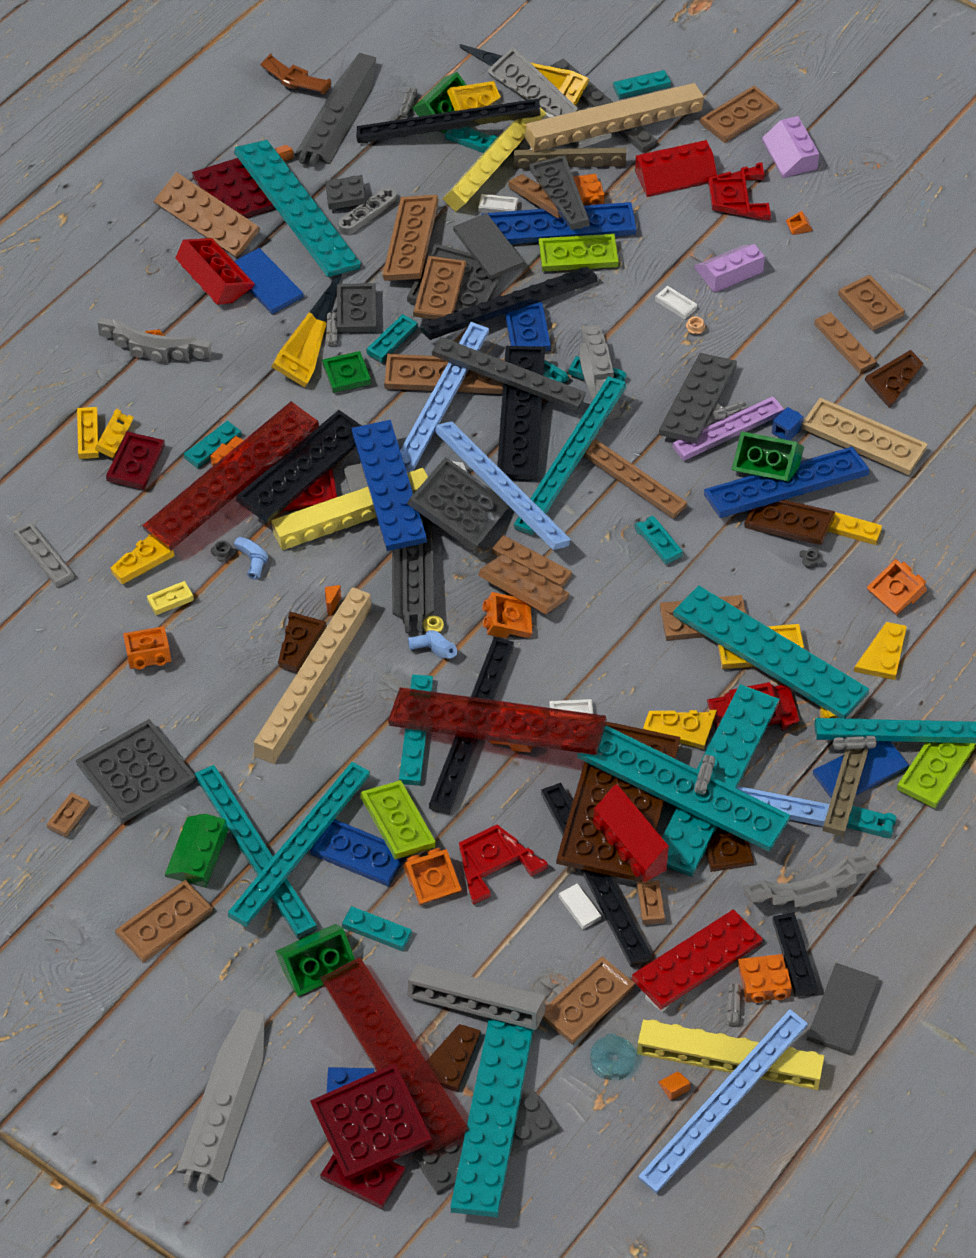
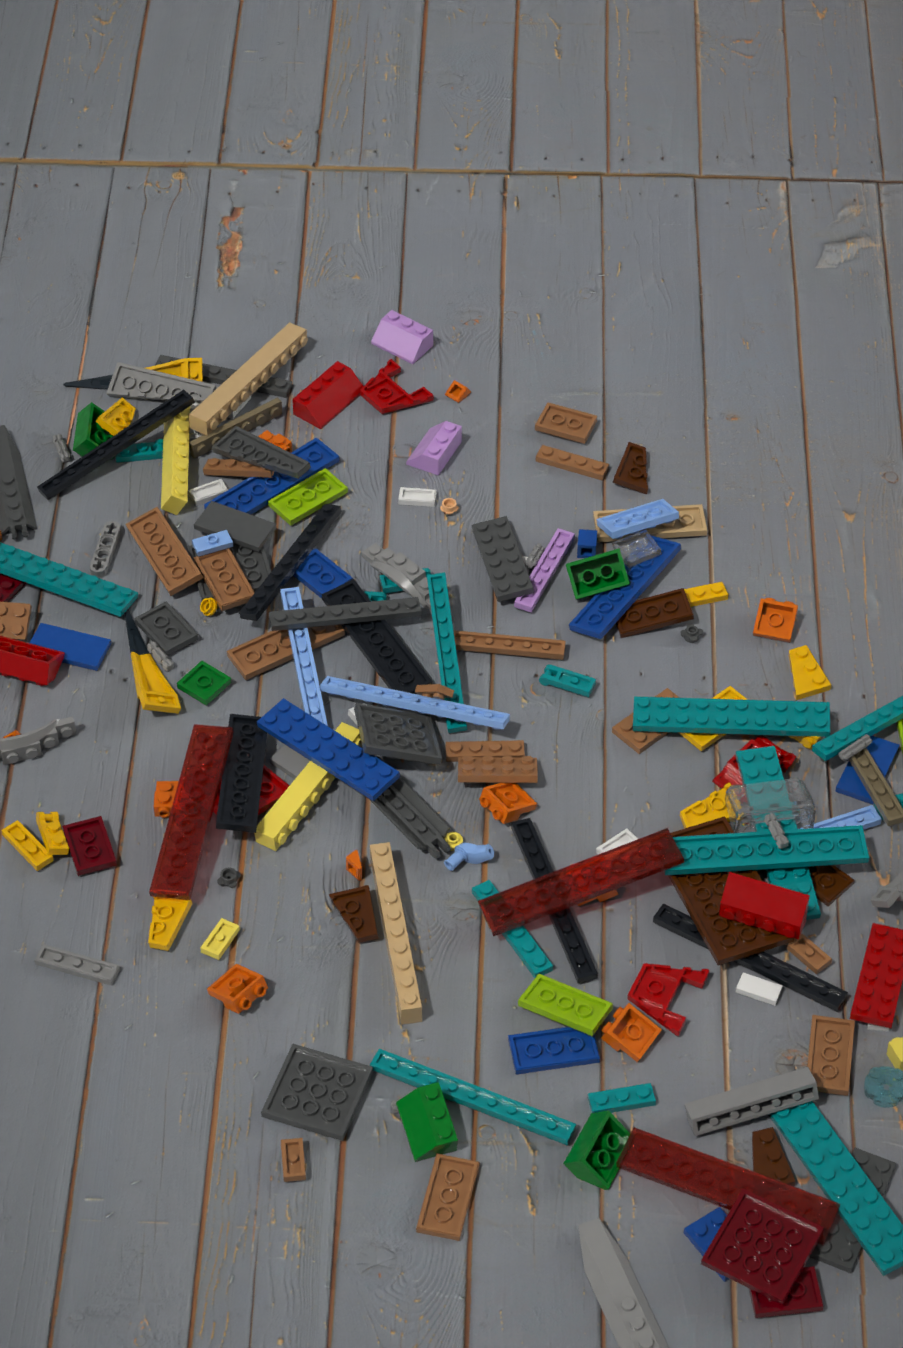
camera: 35 degrees left, 5 degrees down
teal plate [184,420,242,469] -> none
teal plate [228,762,370,927] -> none
light blue arm [234,537,268,580] -> none
dark grey plate [325,175,366,210] -> none
teal plate [366,314,418,363] -> none
teal plate [613,70,671,99] -> none
medium nougat tile [700,85,779,143] -> none
none -> light blue plate [192,530,233,557]
none -> yellow plate [200,598,217,616]
none -> medium nougat plate [415,684,454,700]
none -> light blue plate [597,499,679,539]
none -> clear plate [612,529,662,568]
none -> clear windscreen [725,777,816,833]

